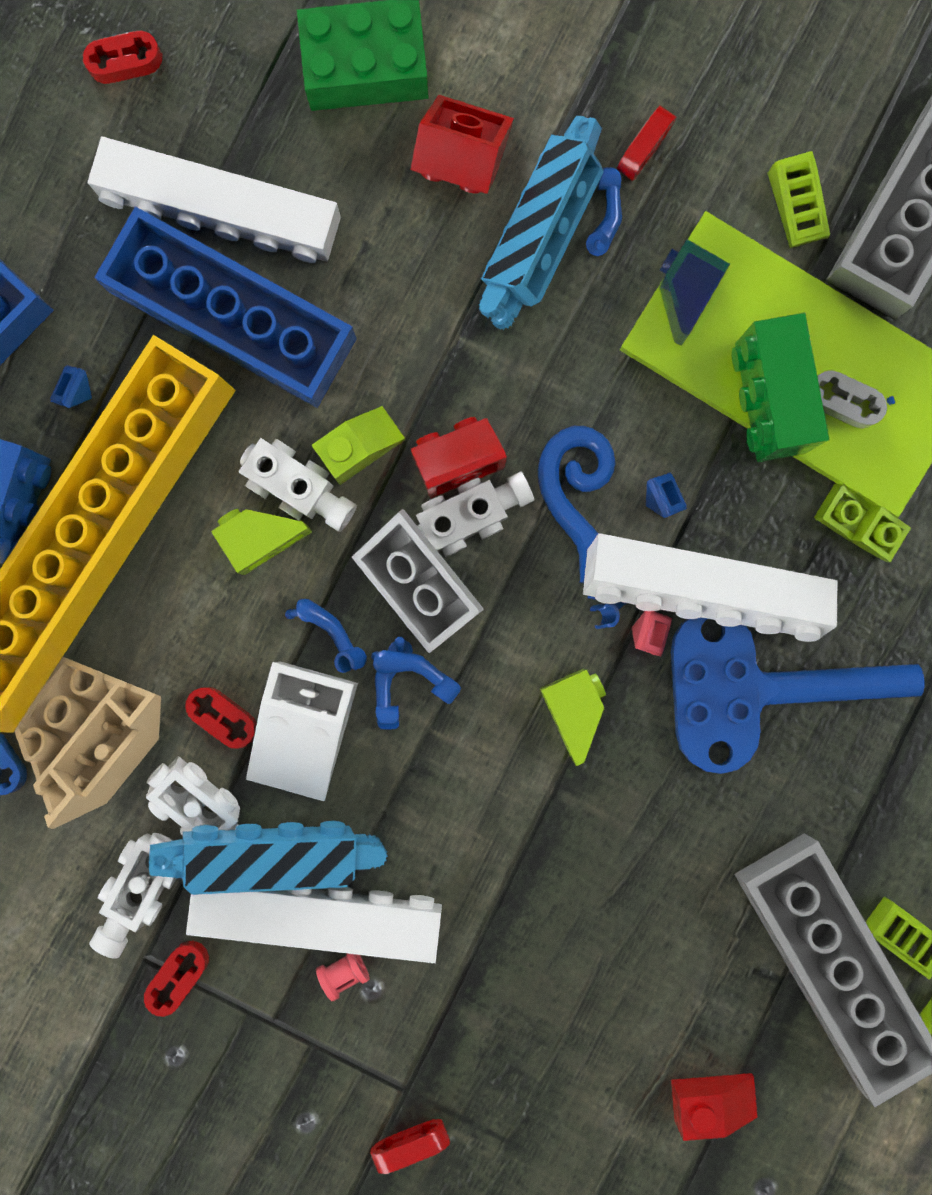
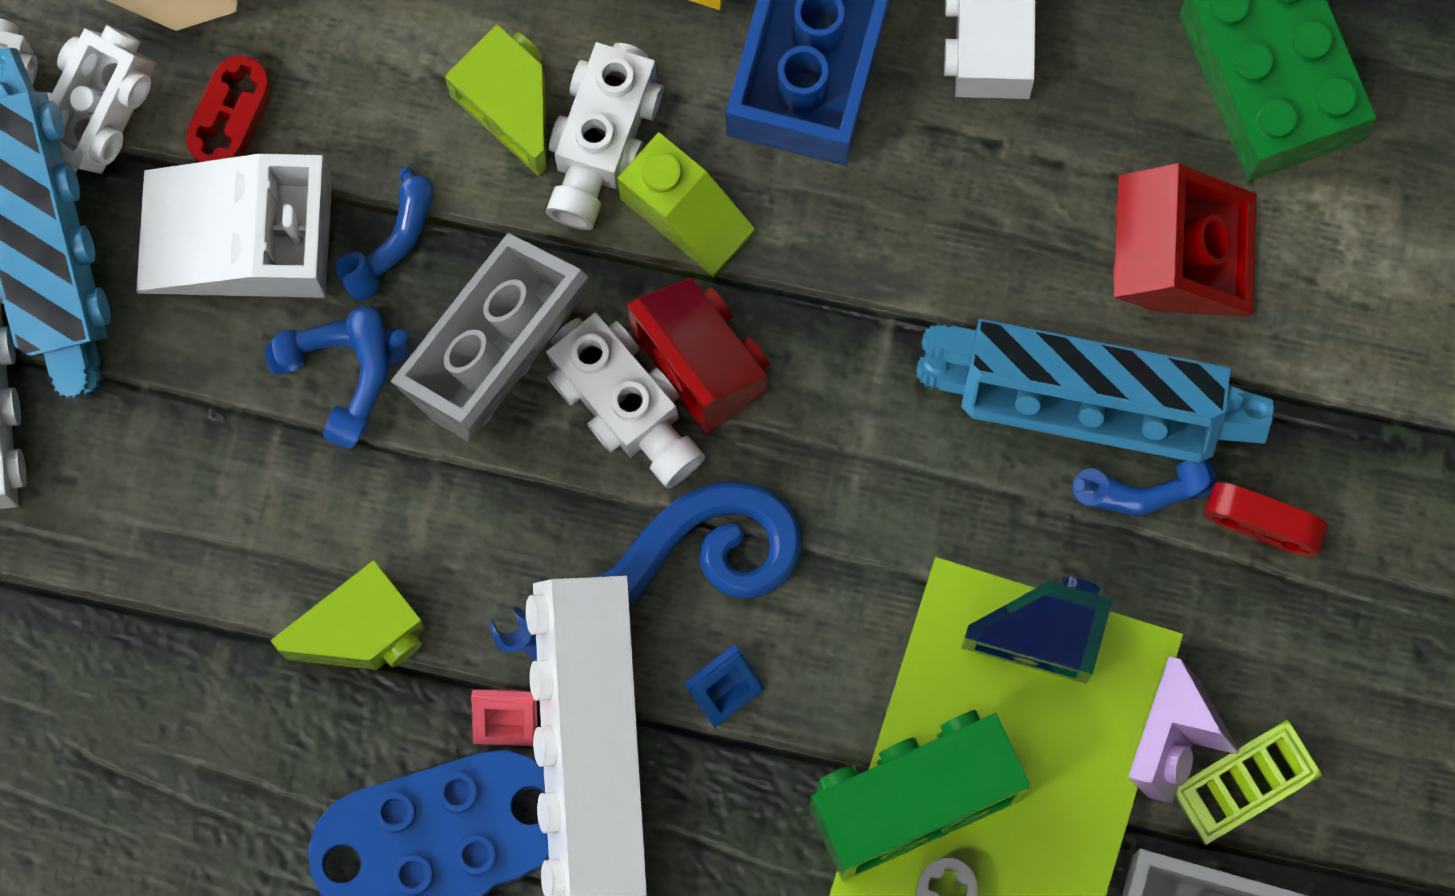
camera: 80 degrees right, 10 degrees down
none -> lavender slope [1128,657,1239,804]

